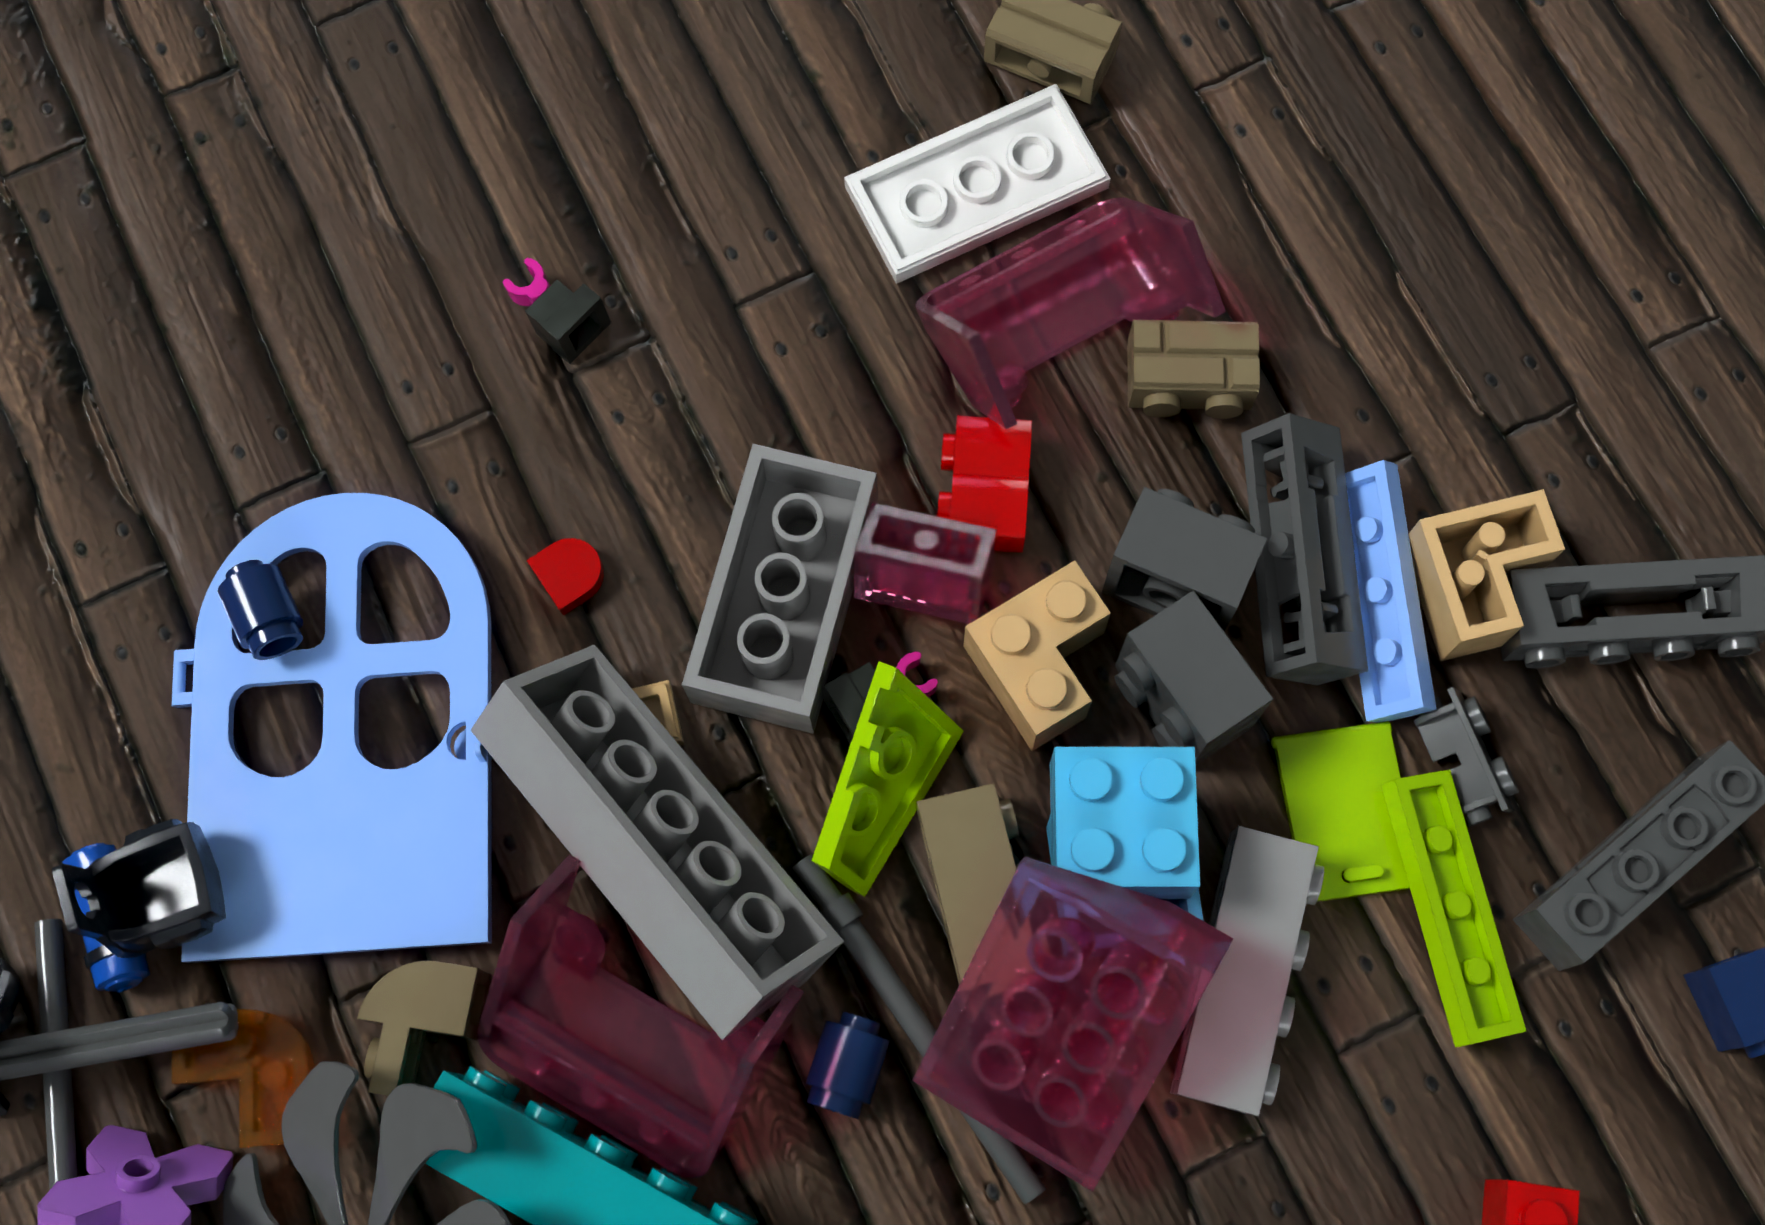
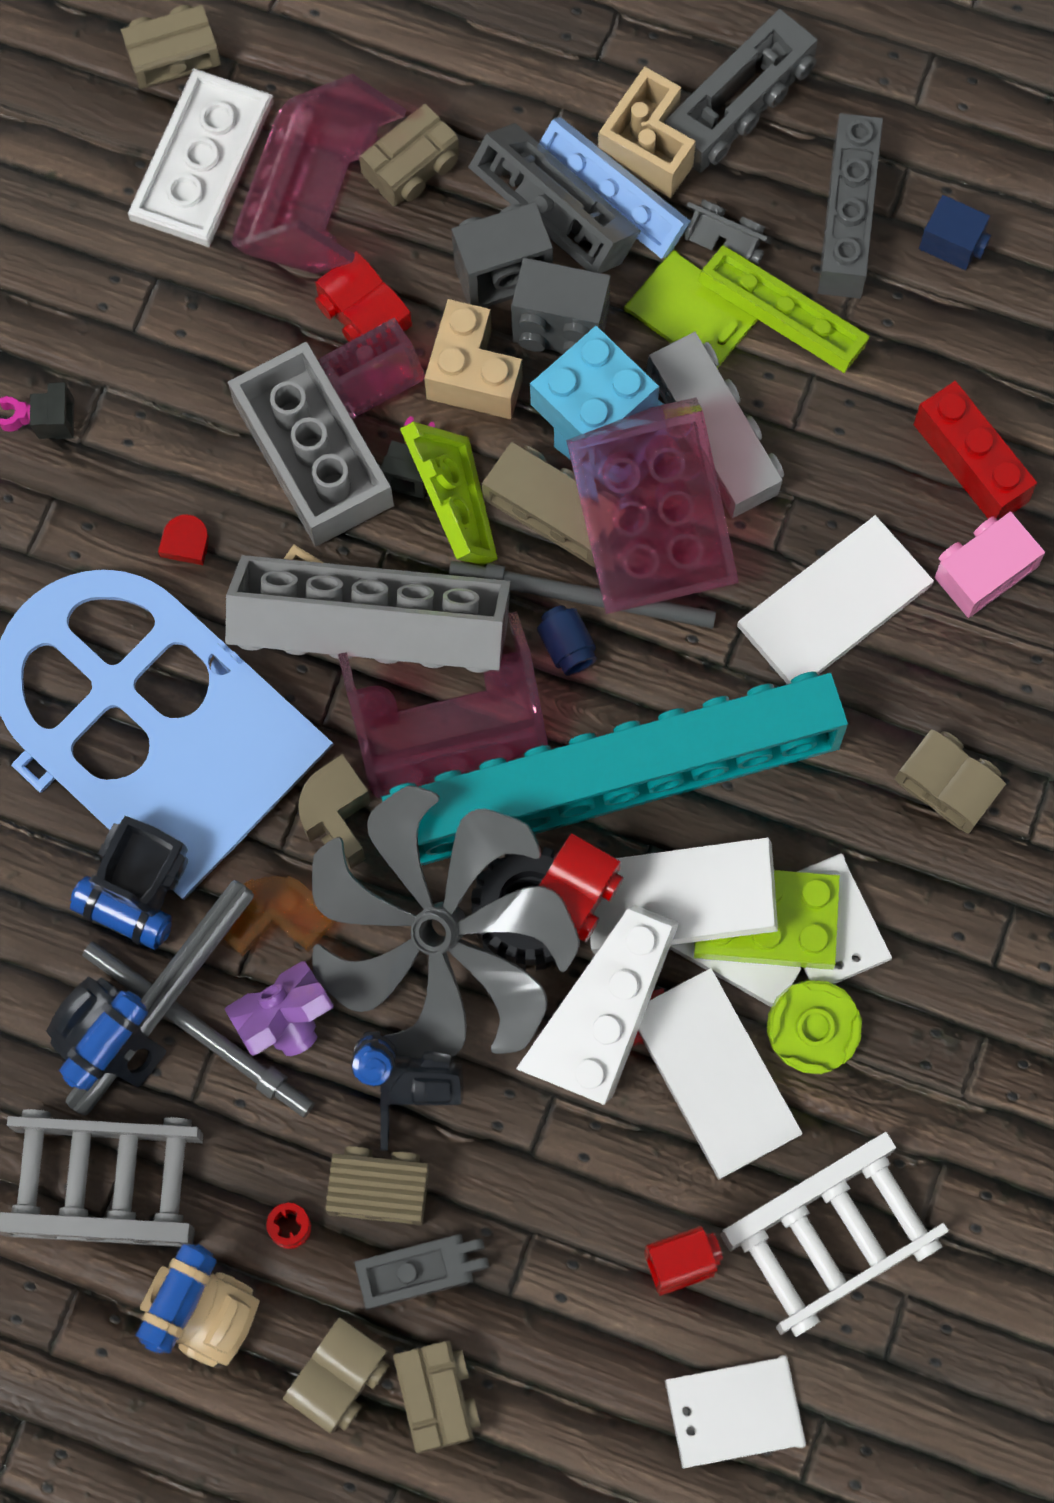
camera: 45 degrees left, 0 degrees up
dark blue brick [217,560,303,660] -> none

